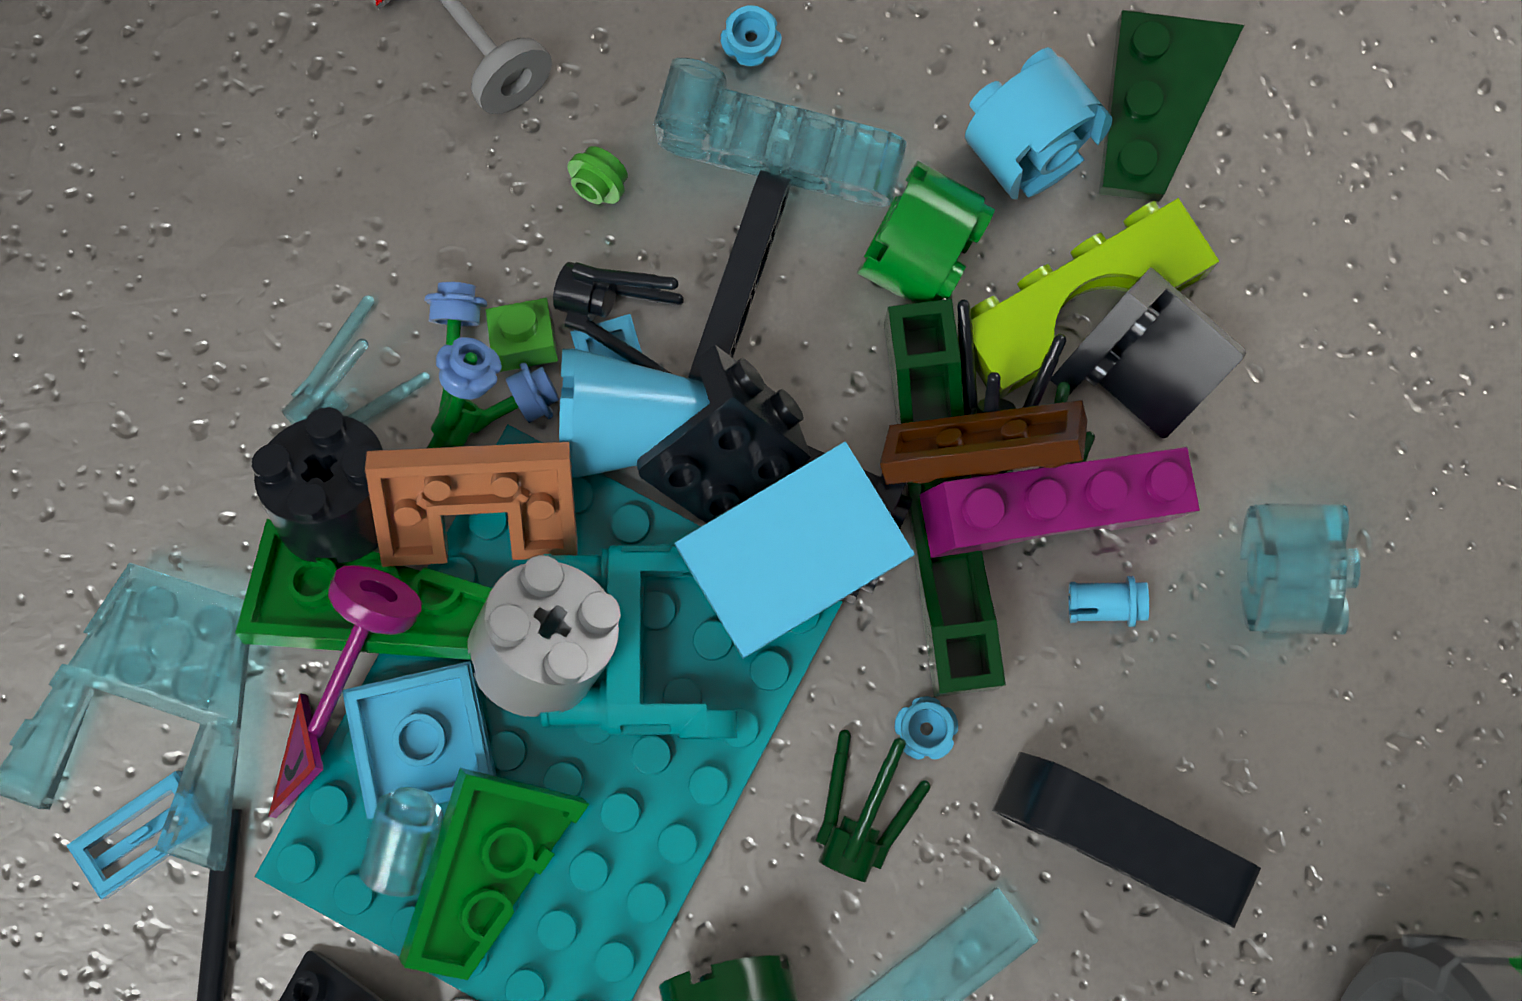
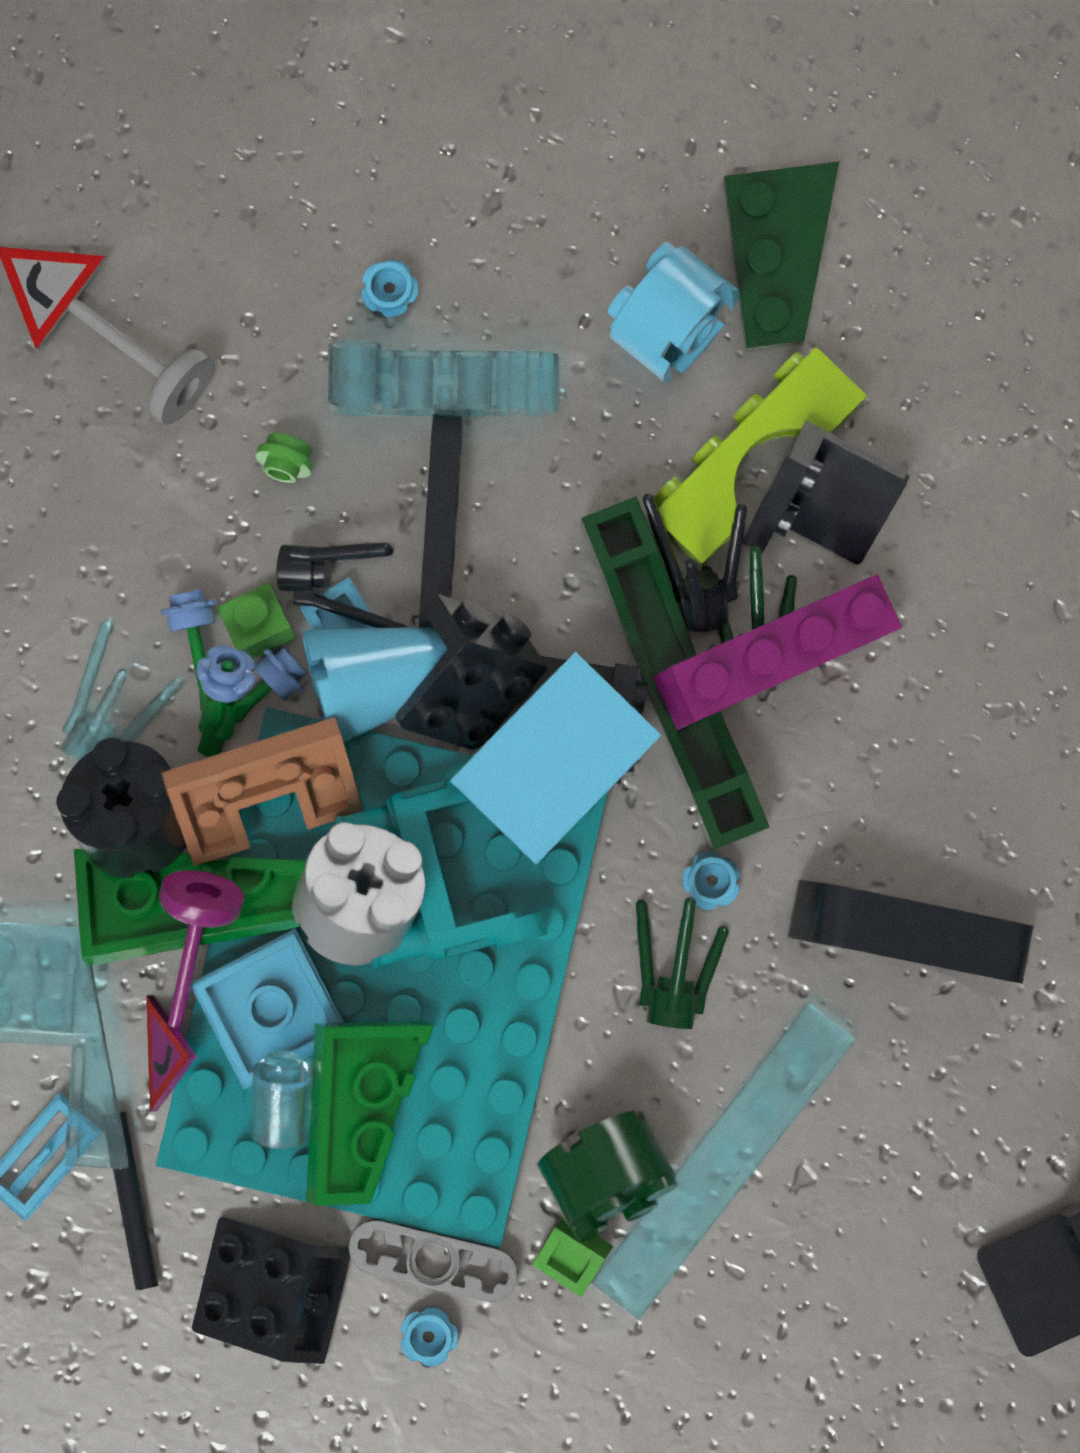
camera: 15 degrees left, 5 degrees up
green brick [857,161,995,304] -> none
reddish brown plate [880,400,1088,485] -> none
medium azure pin [1068,576,1149,627] -> none
clear light blue brick [1240,503,1360,635] -> none

